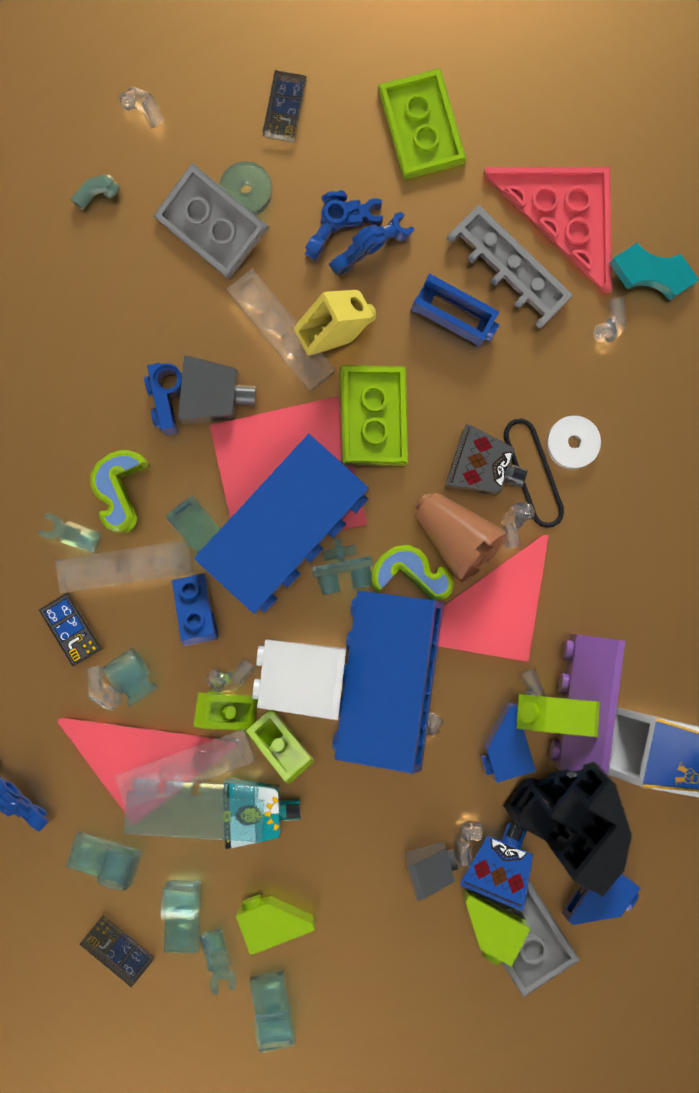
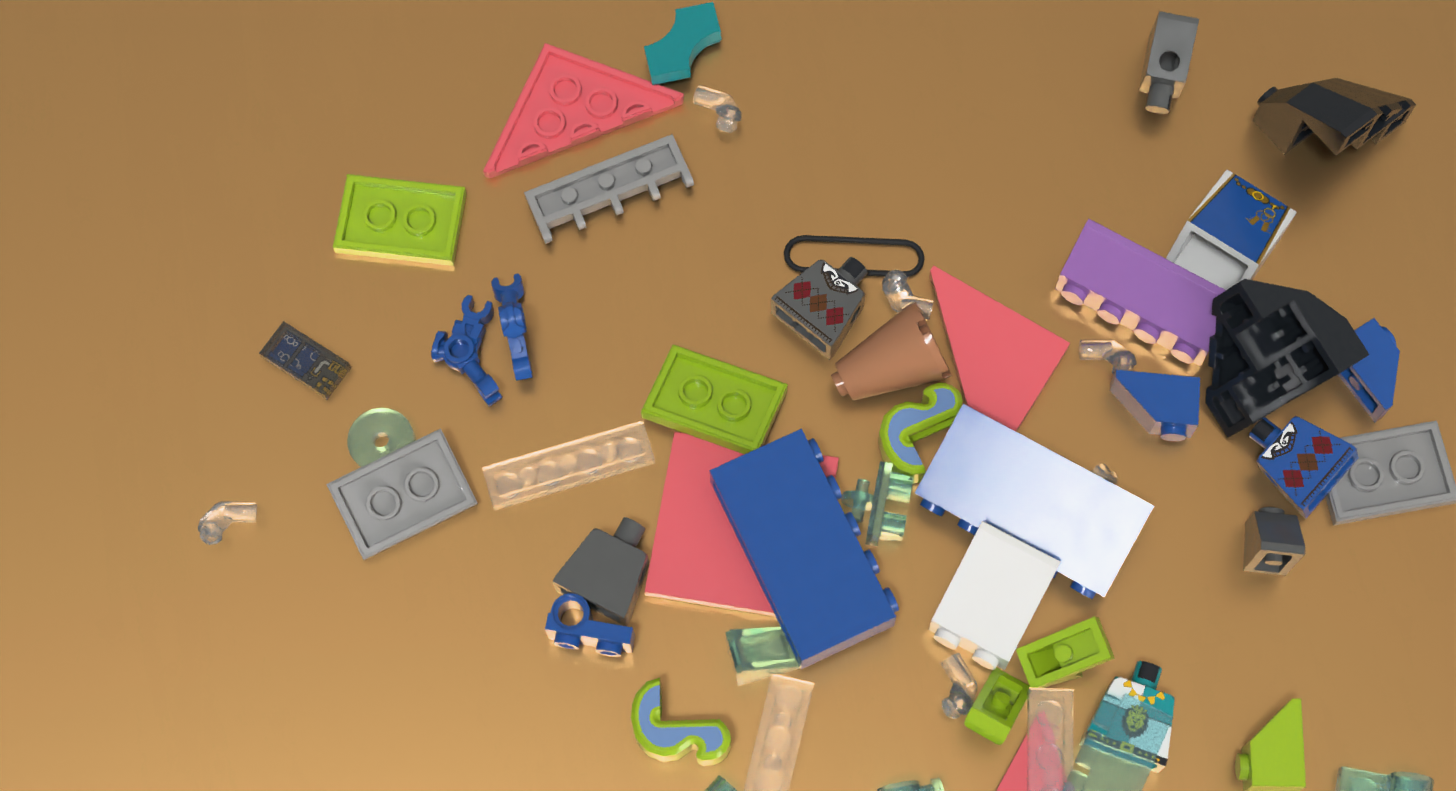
camera: 65 degrees left, 15 degrees down
sand green arm [70,174,119,210] -> none
blue plate [172,573,218,646] -> none
light yellow torso [293,290,376,356] -> none
blue window [410,273,500,347] -> none
clear arm [455,820,483,866] -> none
lime slope [463,888,531,967] -> none
lime slope [516,694,600,737] -> none
white piece [546,416,601,470] -> none

